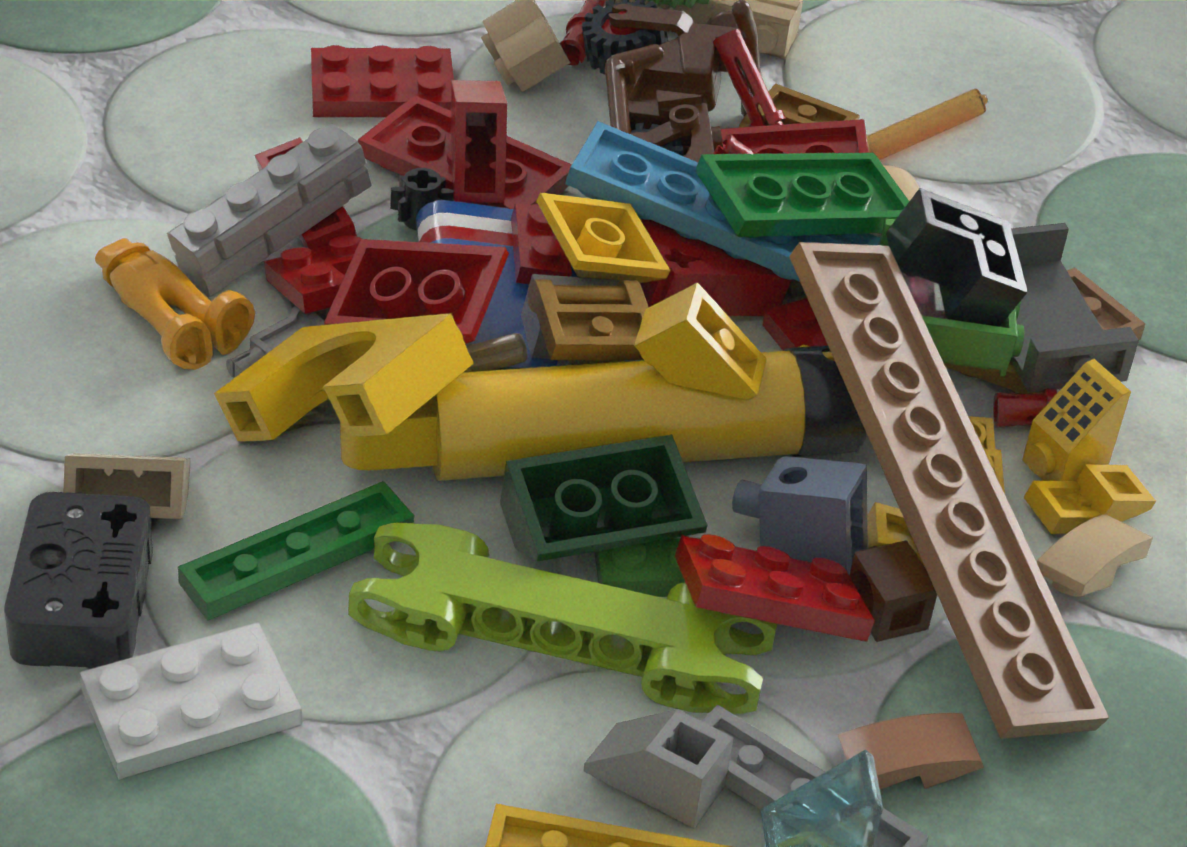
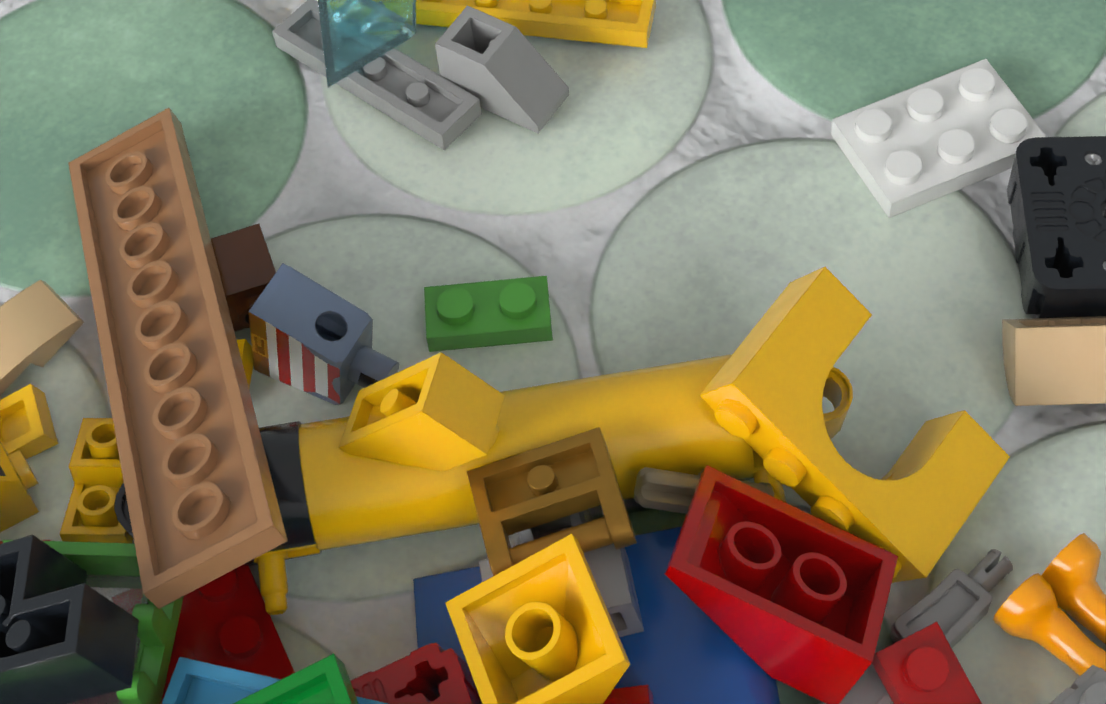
camera: 170 degrees left, 15 degrees up
green plate [178,481,415,621] -> none
lime piece [348,523,778,715] -> none
dark green slope [500,434,708,562] -> none
red plate [675,534,875,642] -> none
nougat slope [837,713,984,796] -> none

